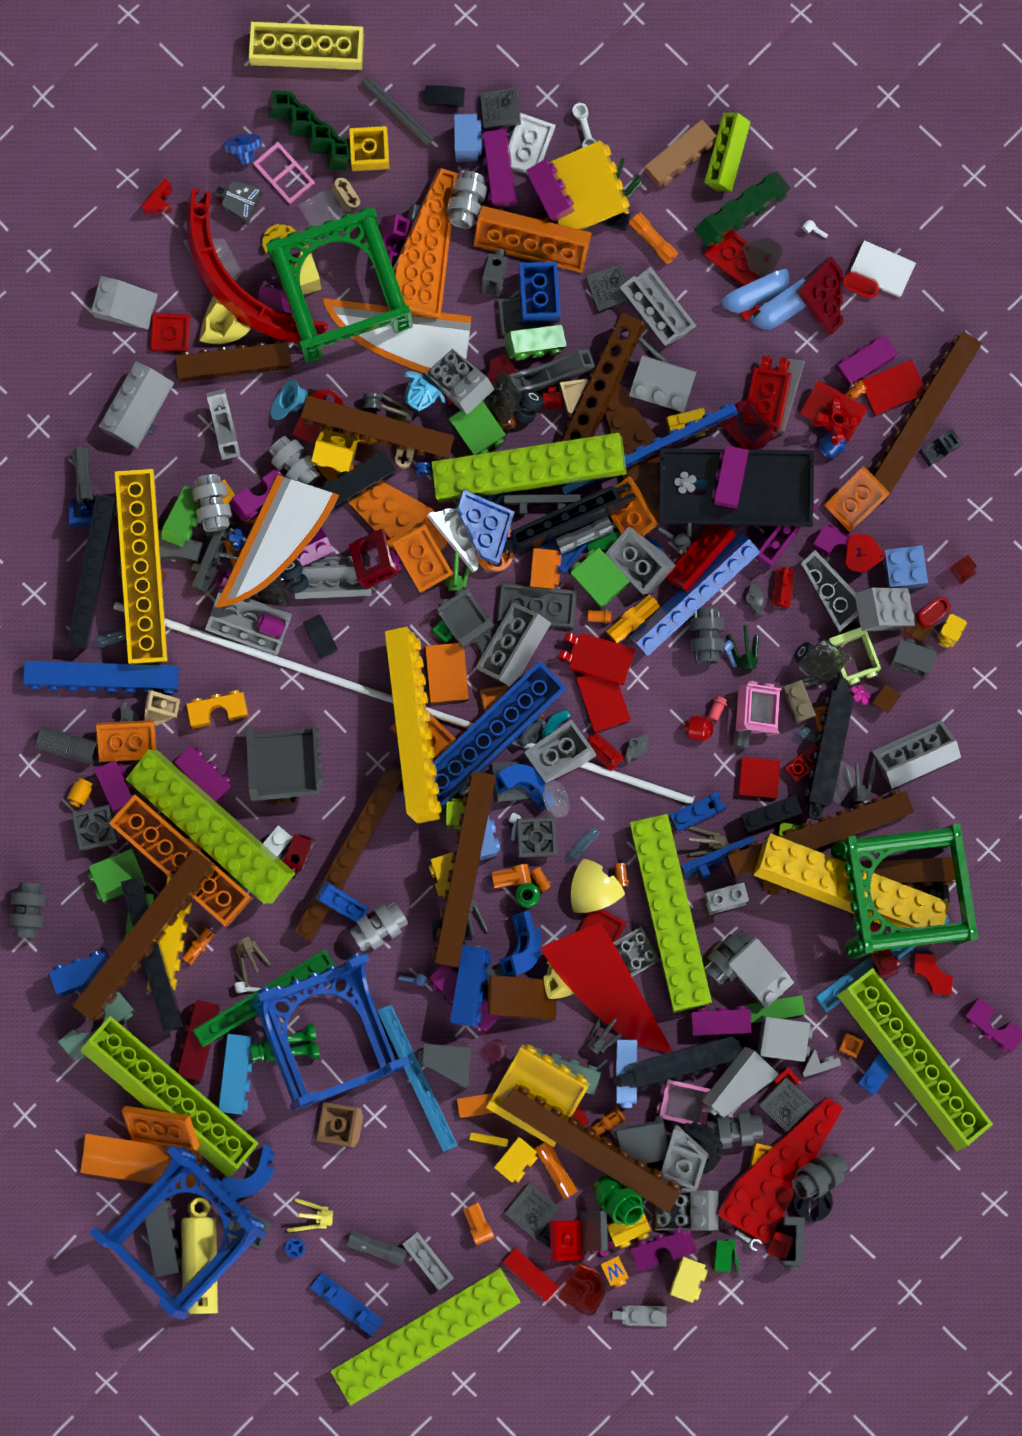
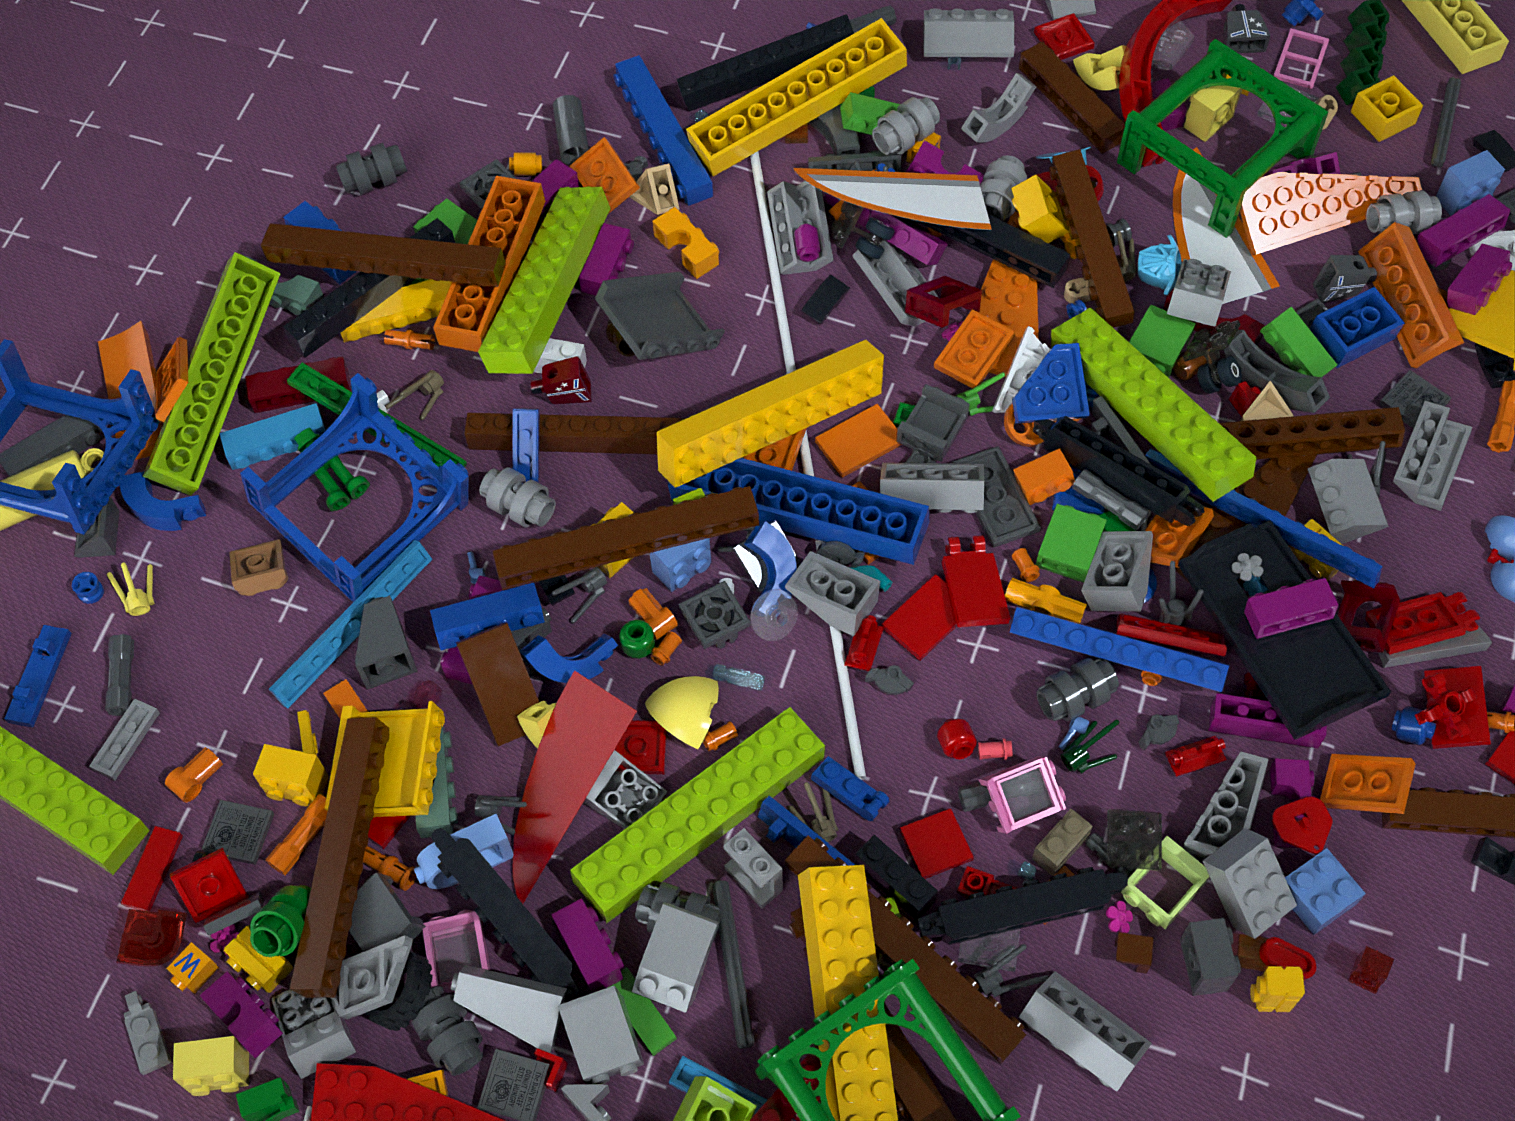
camera: 65 degrees right, 20 degrees down
none -> dark grey axle [712,881,755,1049]

